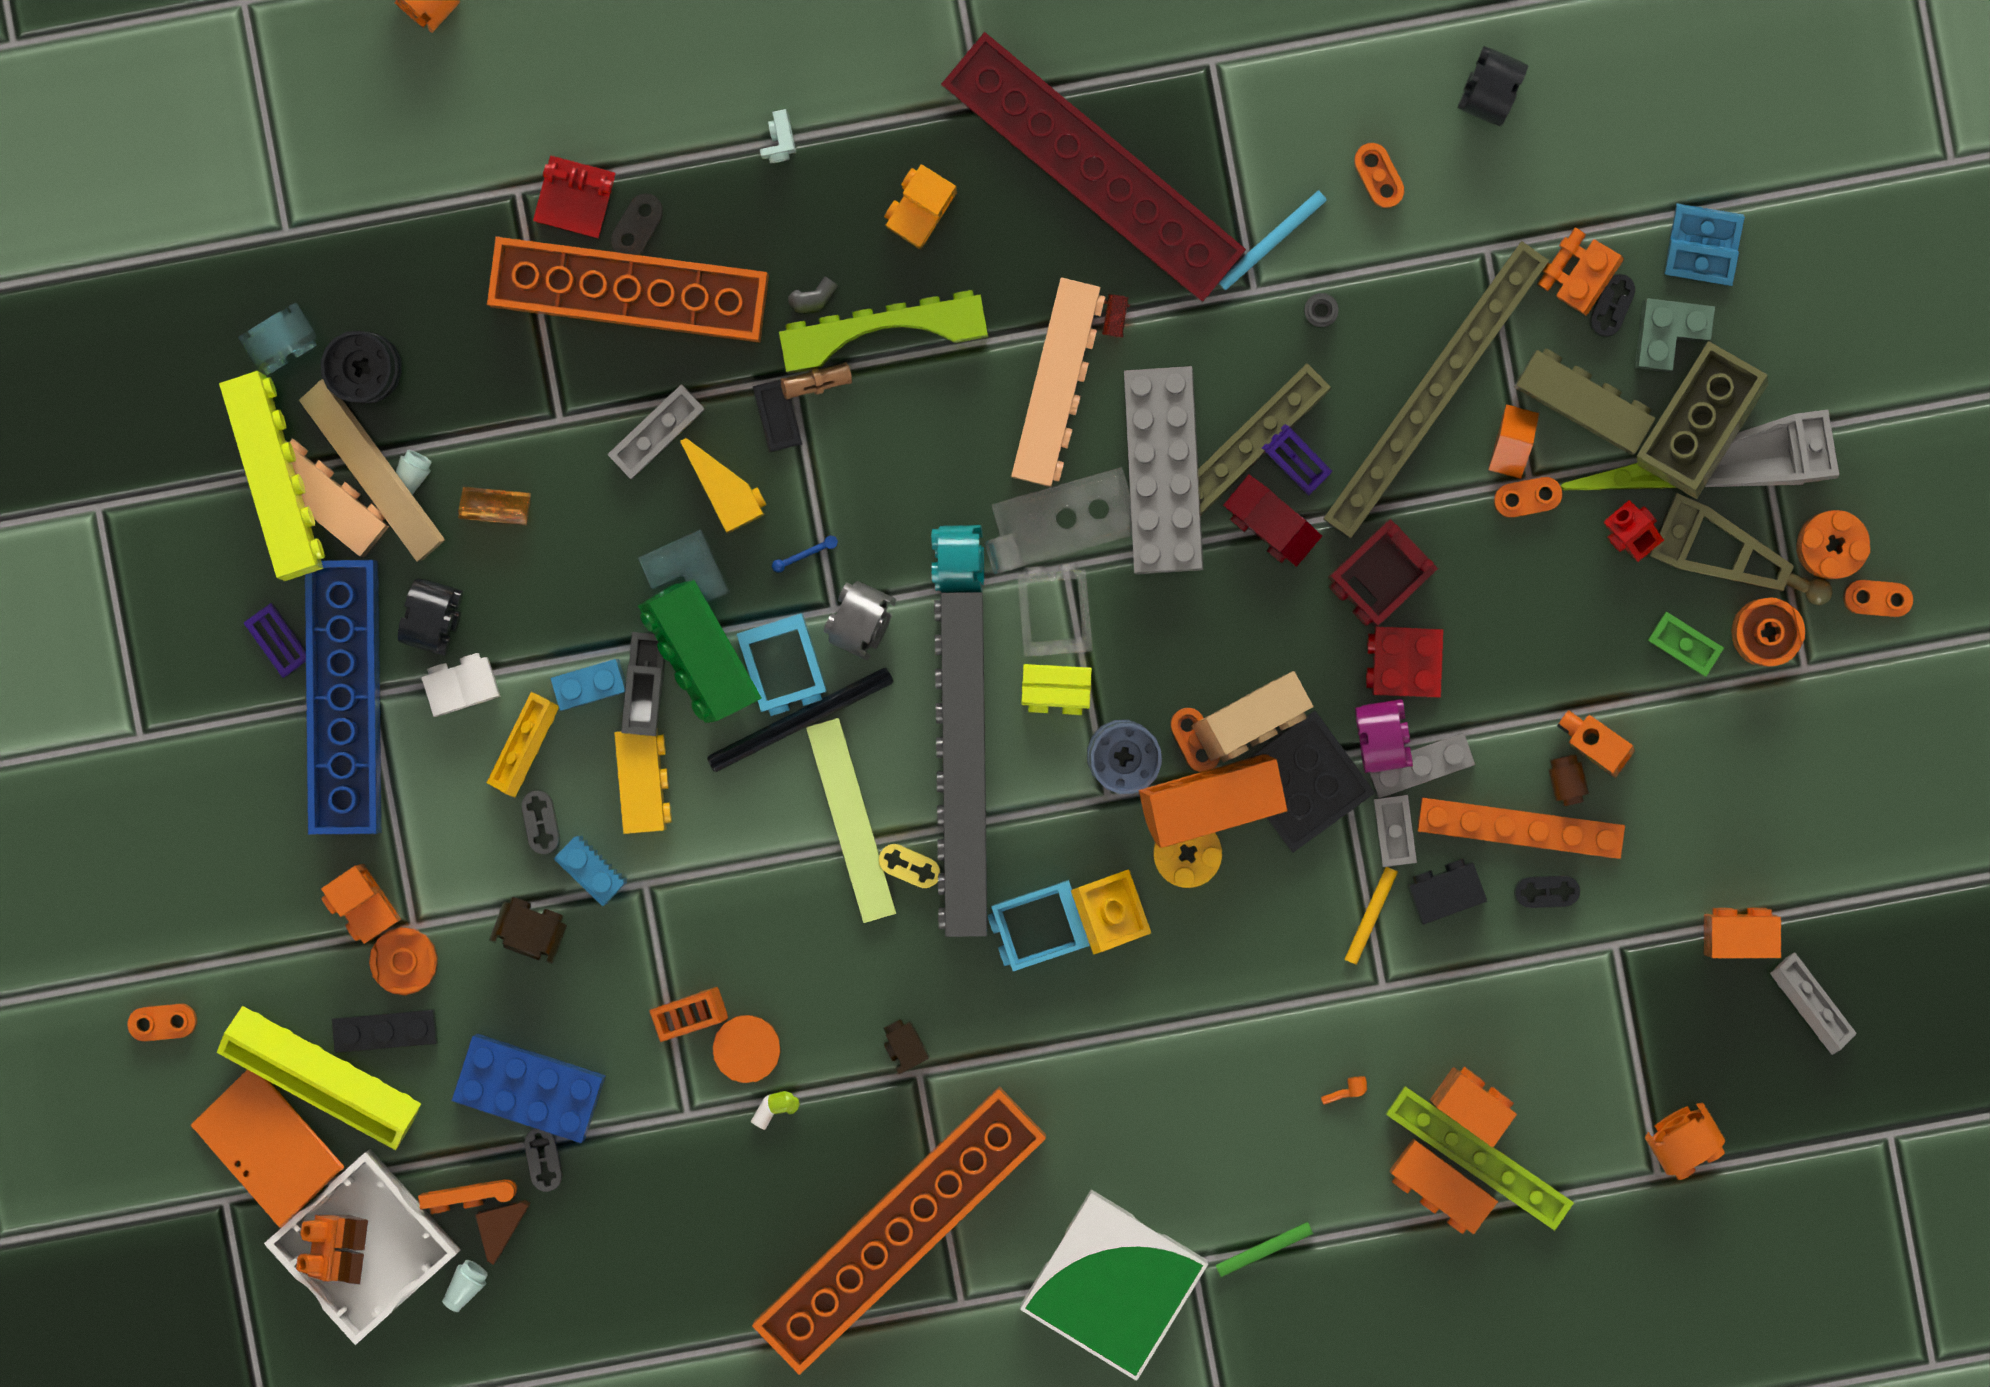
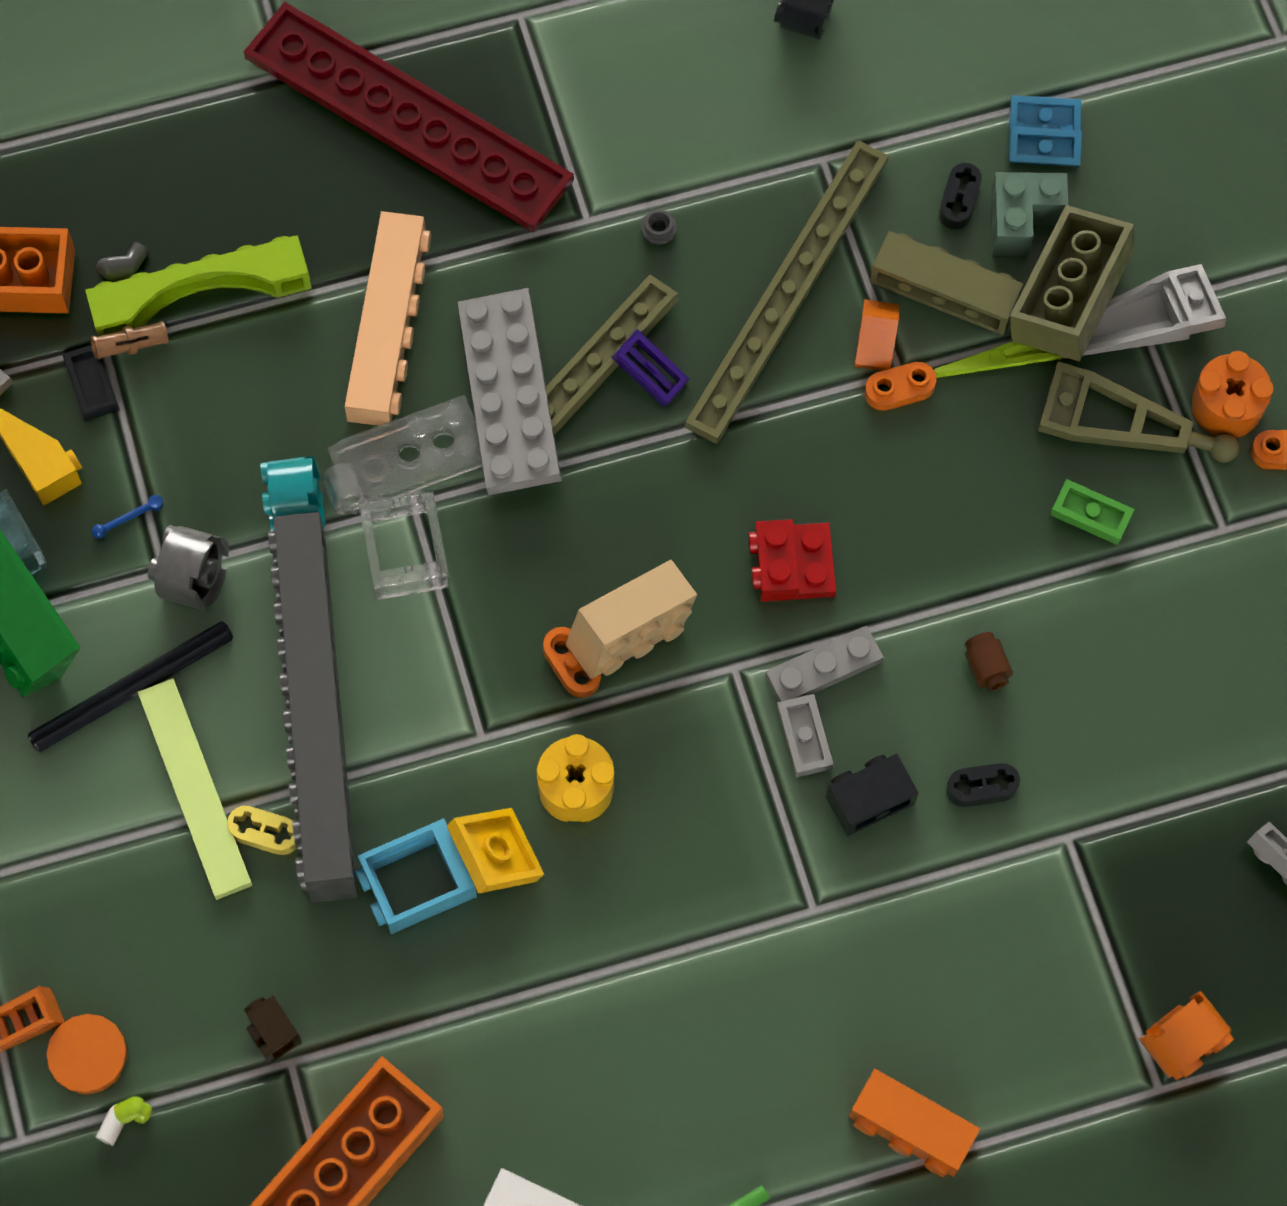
camera: 10 degrees left, 20 degrees down
medium azure window [737,613,827,716] -> none
light aqua bracket [760,109,796,163] -> none
light orange brick [884,164,957,250] -> none
neon yellow brick [1021,664,1092,715] -> none
sand blue wheel [1087,720,1162,794] -> none
clear red pin [1102,294,1131,338] -> none
orange brick [1139,754,1287,848] -> none
medium azure bar [1219,190,1327,291] -> none
dark red brick [1223,474,1322,567] -> none
black plate [1250,710,1375,853] -> none
orange hand [1321,1076,1367,1105] -> none
dark red container [1327,519,1438,627] -> none
yellow bar [1345,867,1398,965] -> none
orange plate [1354,143,1404,208] -> none
magenta brick [1355,699,1413,773] -> none
lime plate [1385,1086,1574,1231] -> none
orange plate [1417,798,1625,859] -> none
orange brick [1430,1067,1517,1148] -> none
orange plate [1537,228,1624,316] -> none
orange torso [1557,710,1635,778] -> none
red brick [1604,500,1664,562] -> none
orange brick [1704,908,1781,958] -> none
orange brick [1731,598,1805,667] -> none

